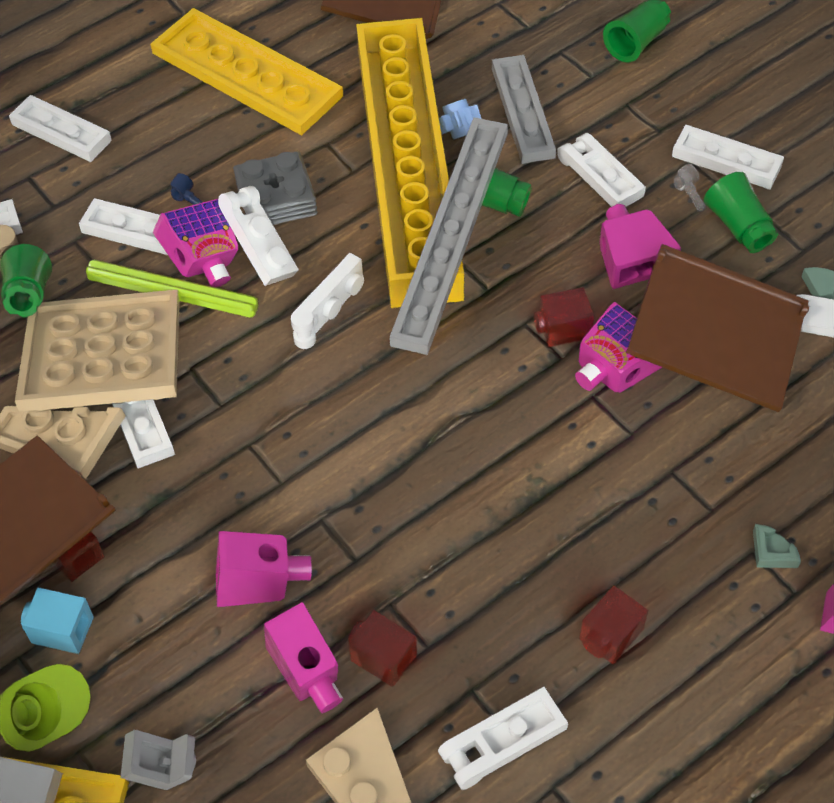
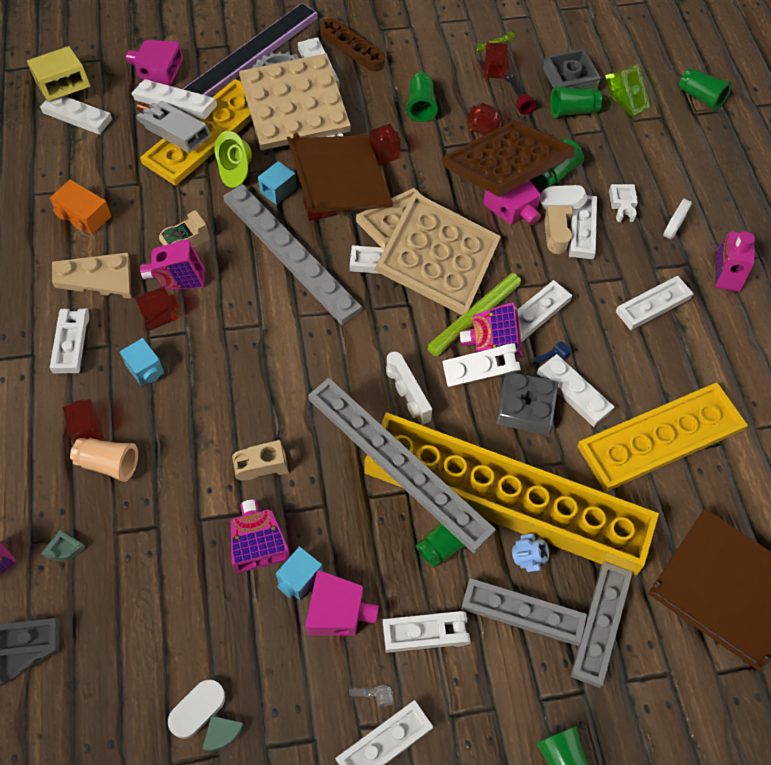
camera: 115 degrees right, 5 degrees up
green plant [0,244,52,318] -> none
light grey bracket [121,730,196,790] -> none
dark pink torso [216,531,312,607] -> none
clear red brick [534,287,594,347] -> none
reddish brown container [626,244,810,412] -> none
green plant [704,172,778,253] -> none
none -> light nougat plant [70,438,138,482]
none -> medium azure brick [120,338,164,387]
none -> tan leg [159,210,210,248]
none -> light grey plate [223,184,362,325]
none -> tan leg [232,440,289,480]
none -> medium azure brick [276,546,323,600]
none -> white plate [537,354,614,427]
none -> light grey plate [570,562,632,688]

